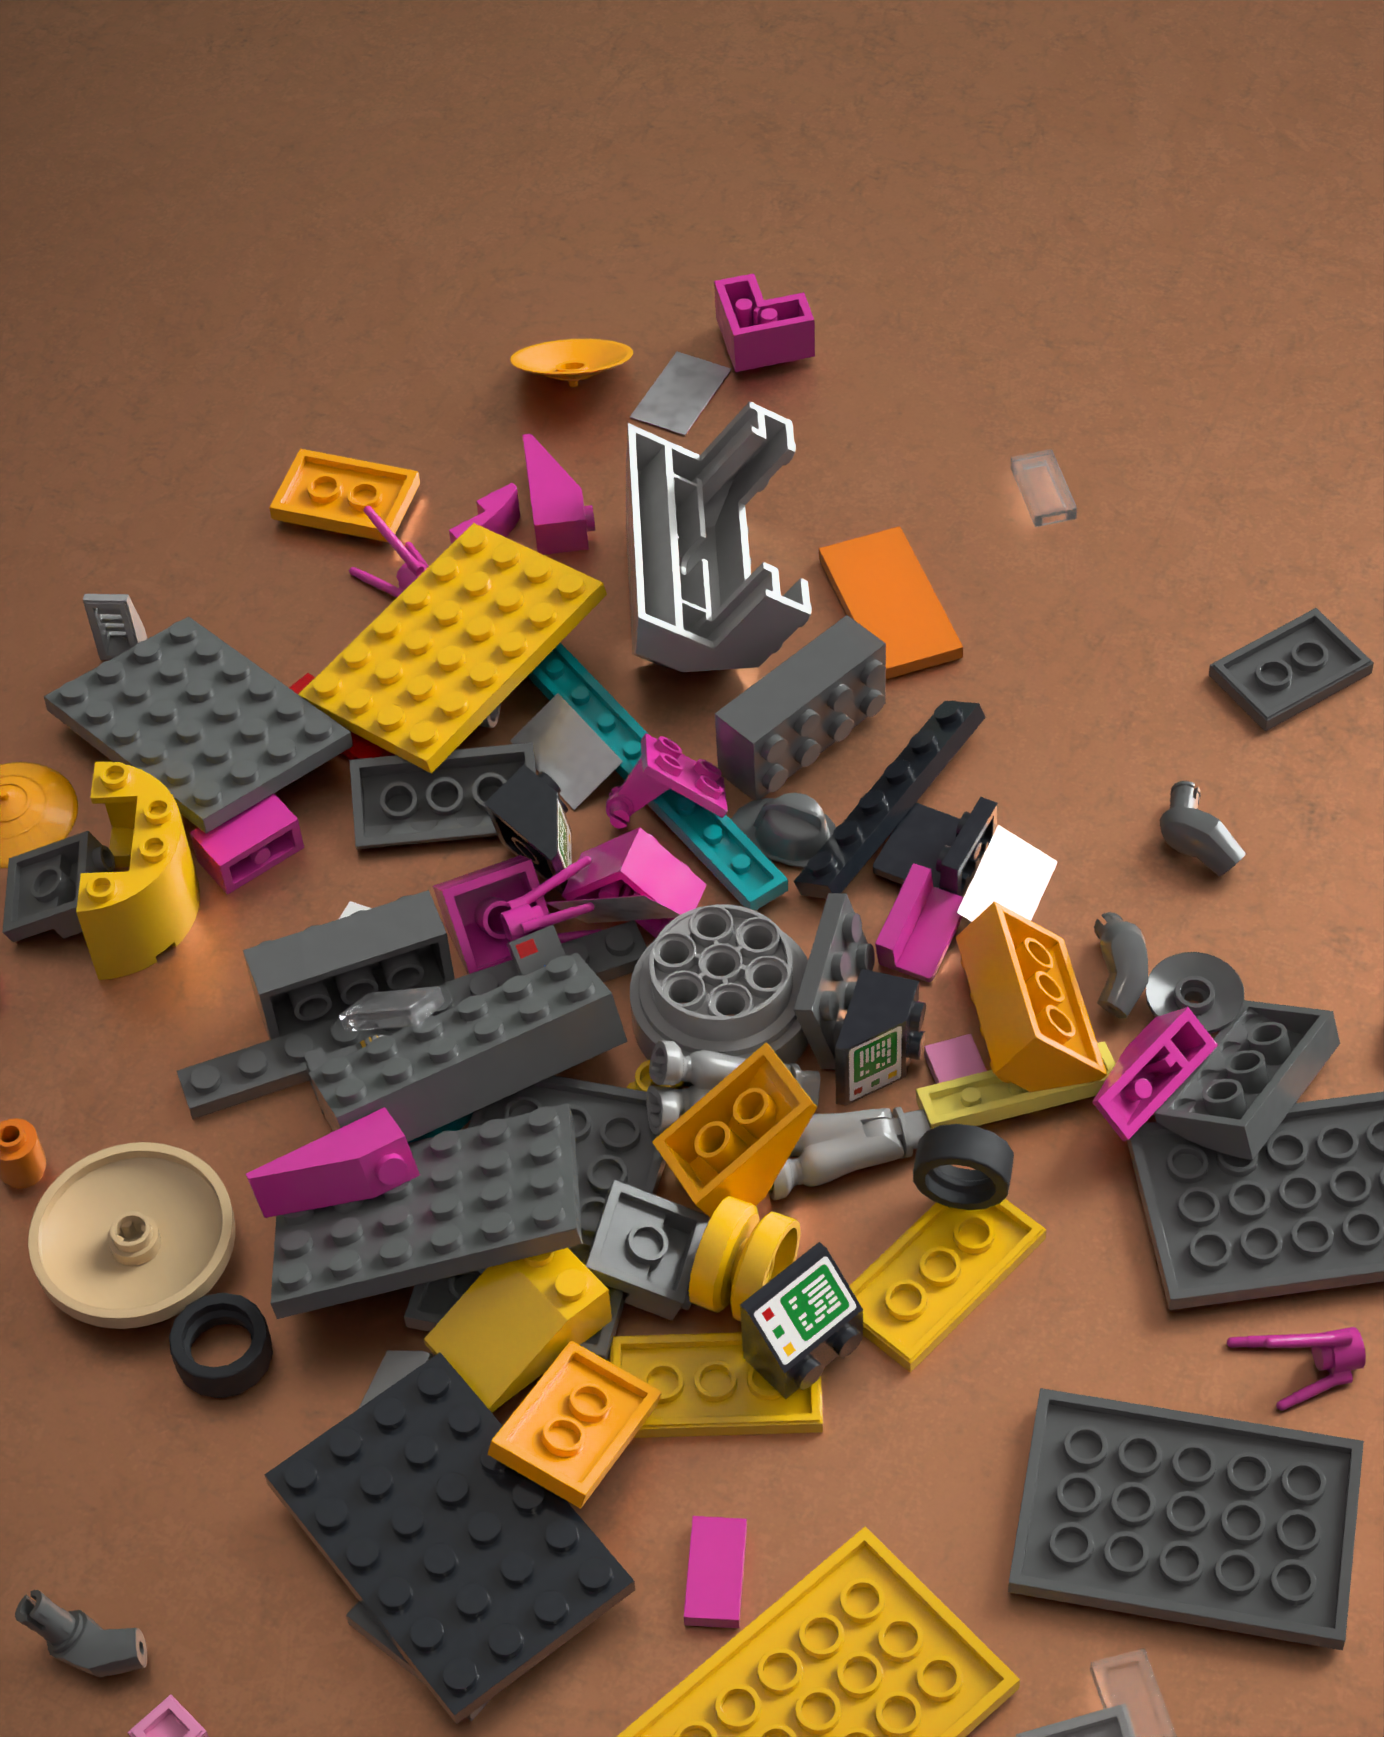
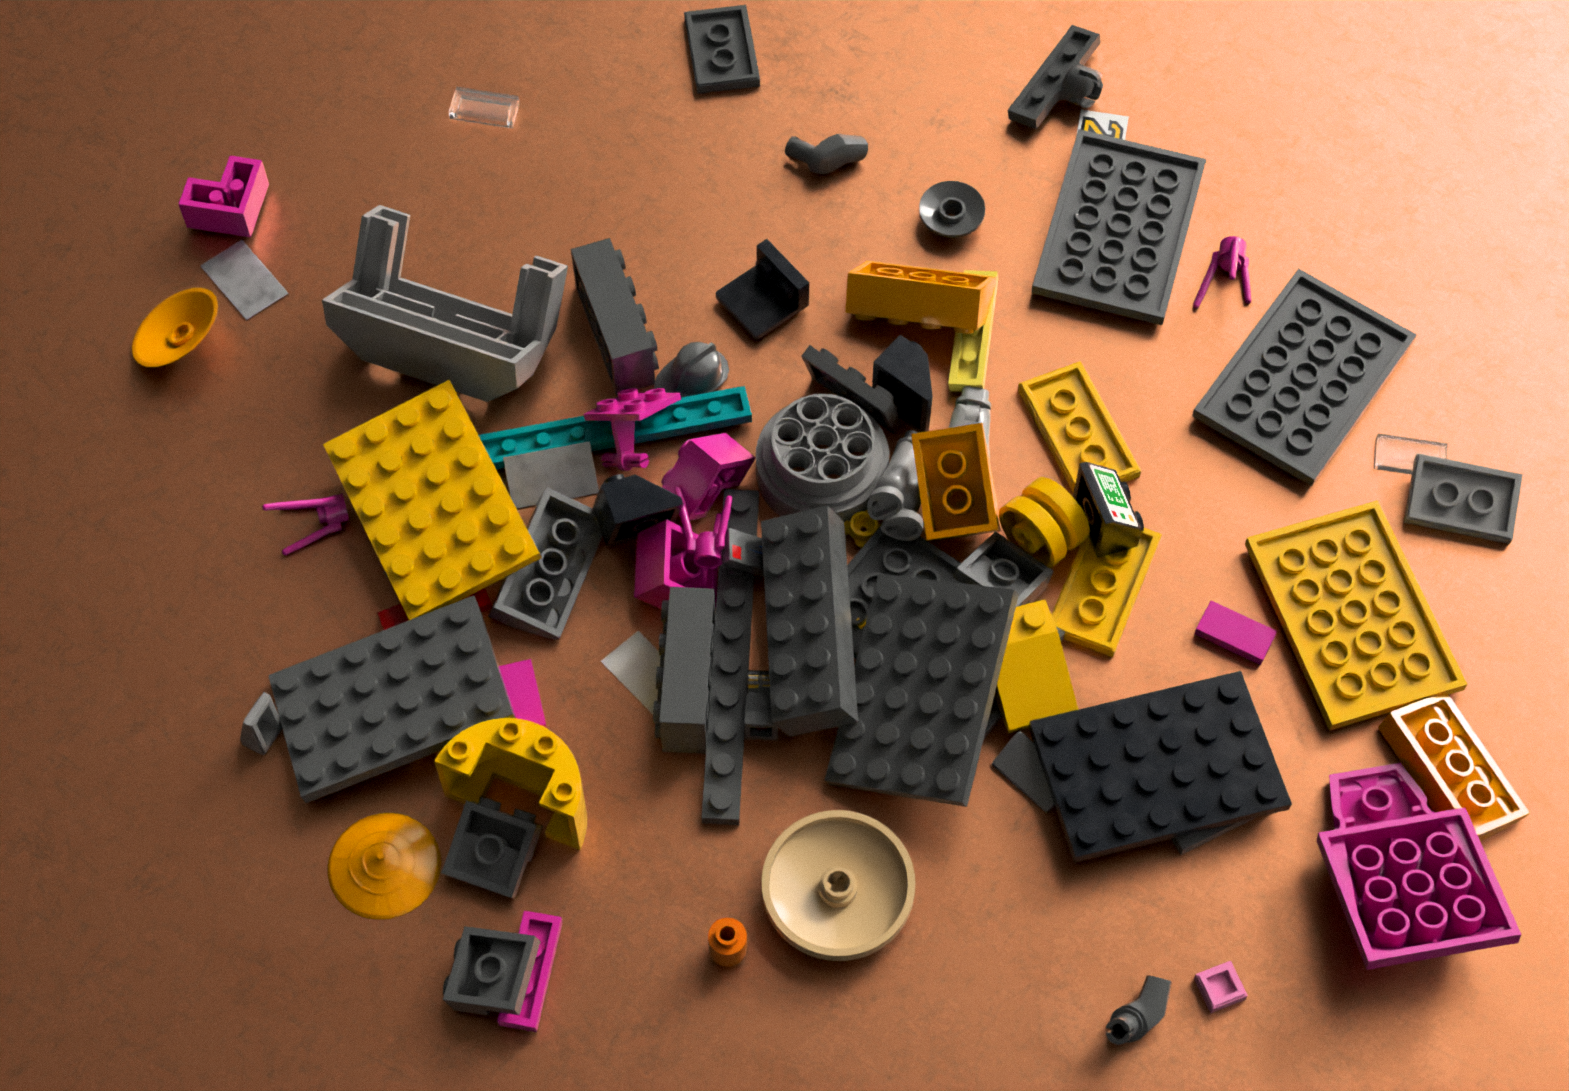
camera: 70 degrees left, 10 degrees up
black tyre [169,1293,273,1398] -> none
dark pink slope [246,1107,420,1218] -> none
light orange plate [269,449,420,542] -> none
clear tile [339,986,445,1031] -> none
dark pink slope [449,482,521,544] -> none
light orange plate [487,1340,662,1509] -> none
dark pink slope [523,434,595,555] -> none
flat silver sticker [546,895,681,923] -> none
black plate [794,701,986,899] -> none
orange tile [819,526,963,679] -> none
dark pink panel [875,863,964,982] -> none
black tyre [913,1124,1014,1210] -> none
bright pink tile [924,1034,987,1084] -> none
sticker [957,825,1057,922] -> none
dark pink slope [1092,1007,1218,1141] -> none
dark grey arm [1094,912,1148,1019] -> none
dark grey slope [1154,1000,1340,1160] -> none

